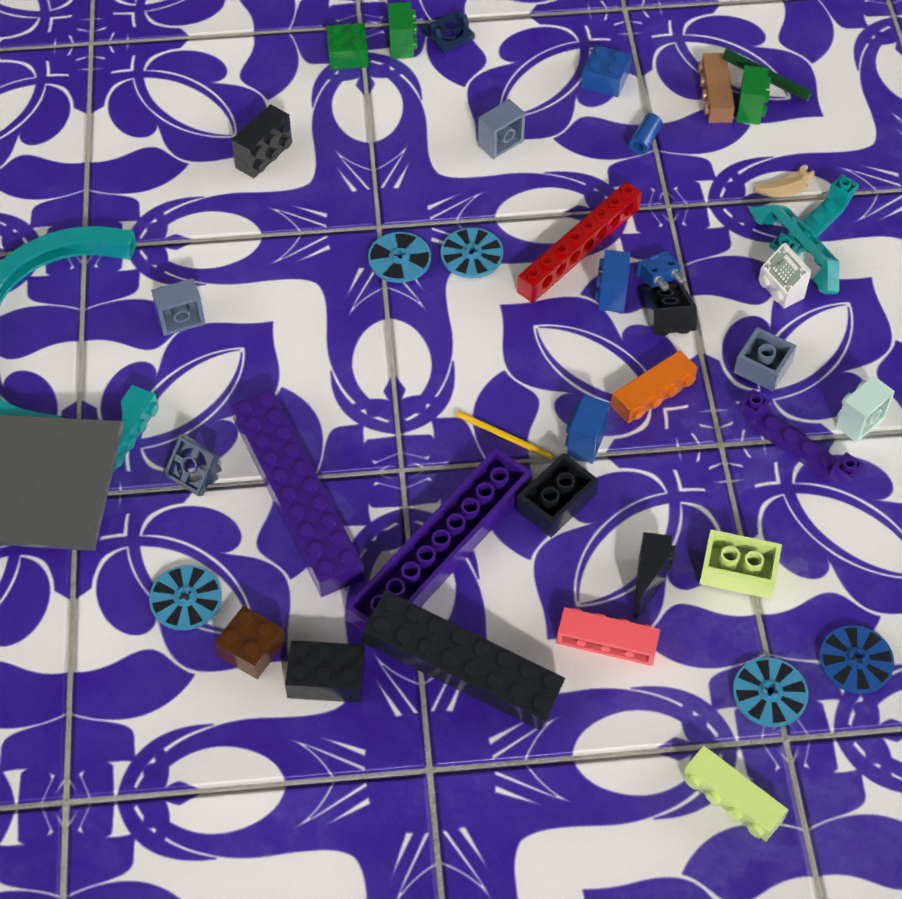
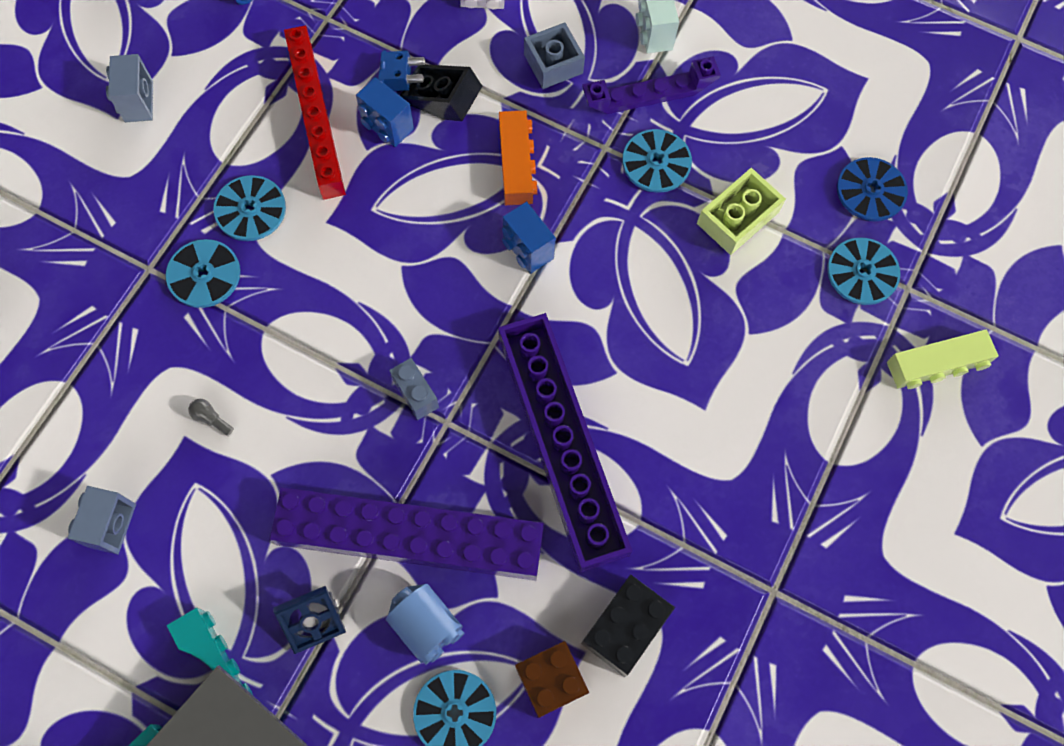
camera: 60 degrees left, 15 degrees up
black brick [360,590,565,730] -> none
yellow axle [455,410,554,460] -> none
black brick [516,453,599,538] -> none
coral brick [557,607,660,666] -> none
black slope [633,532,676,619] -> none
none -> dark grey piece [188,399,234,436]
none -> medium blue cylinder [385,584,465,665]
none -> sand blue brick [389,358,439,420]
none -> dark azure piece [622,129,692,192]

